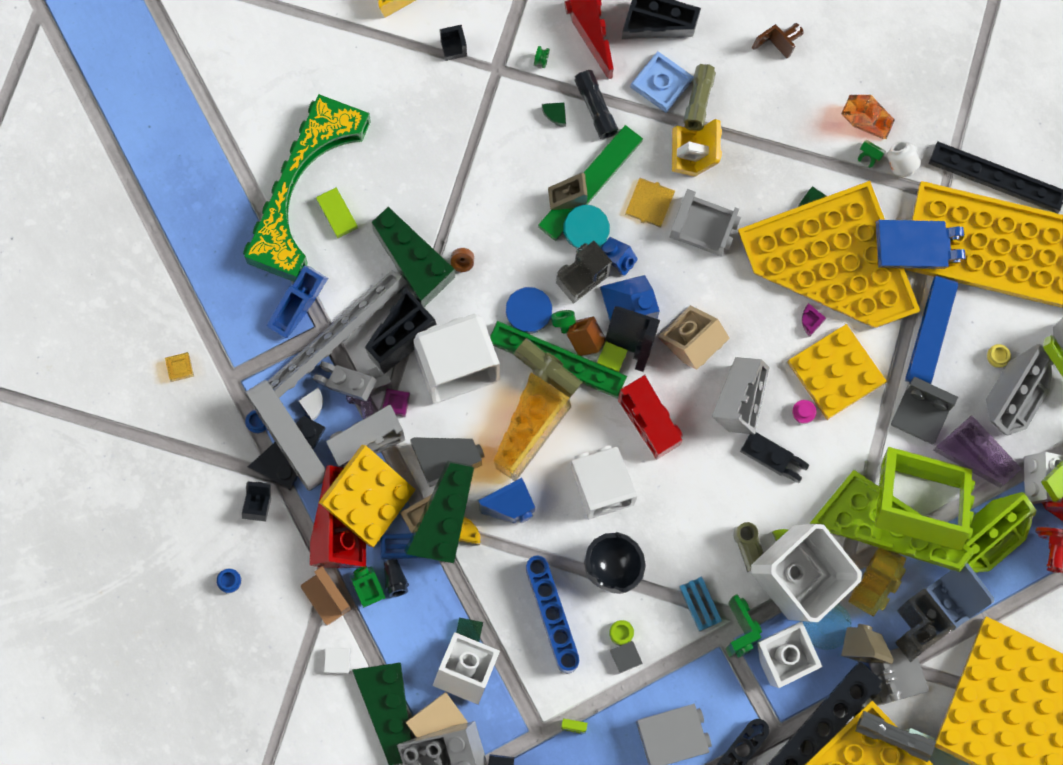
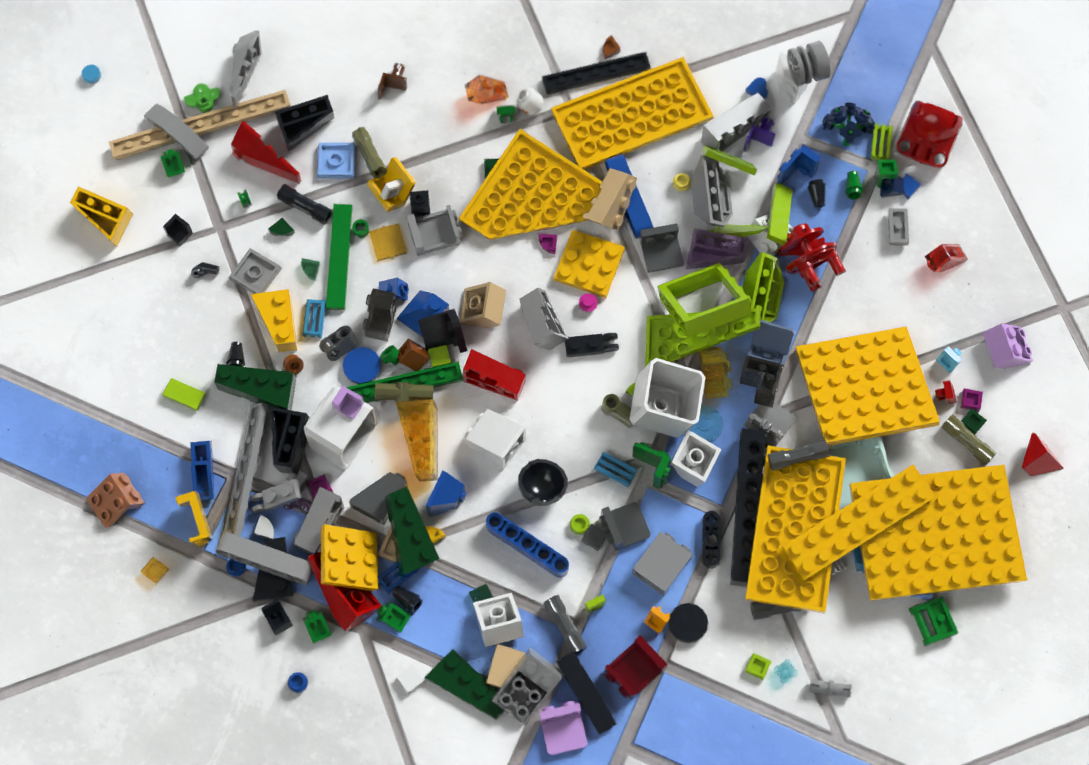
camera: 35 degrees left, 5 degrees down
green arch [243,94,371,282] -> none
medium nougat panel [301,566,351,625] -> none
dark tan slope [548,173,588,210] -> none
teal tile [563,205,610,251] -> none
dark tan slope [841,624,893,664] -> none
blue tile [875,220,966,269] -> none
none -> nougat bracket [87,473,145,528]
none -> yellow panel [176,491,212,546]
none -> black arm [191,262,220,278]
none -> black cone [226,341,245,367]
none -> light grey tile [229,248,282,294]
none -> yellow wedge [251,289,298,352]
none -> clear green tile [301,258,320,281]
none -> green bracket [302,610,331,643]
none -> dark azure tile [303,299,326,338]
none -> dark grey piece [319,325,358,361]
none -> lavender panel [332,386,364,419]
none -> green bush [352,219,369,238]
none -> black brick [410,190,431,218]
none -> dark grey axle [544,595,587,655]
none -> tan wedge [583,168,637,231]
none -> dark grey bracket [599,502,651,551]
none -> dark orange tile [603,35,621,59]
none -> lime bar [706,225,769,242]

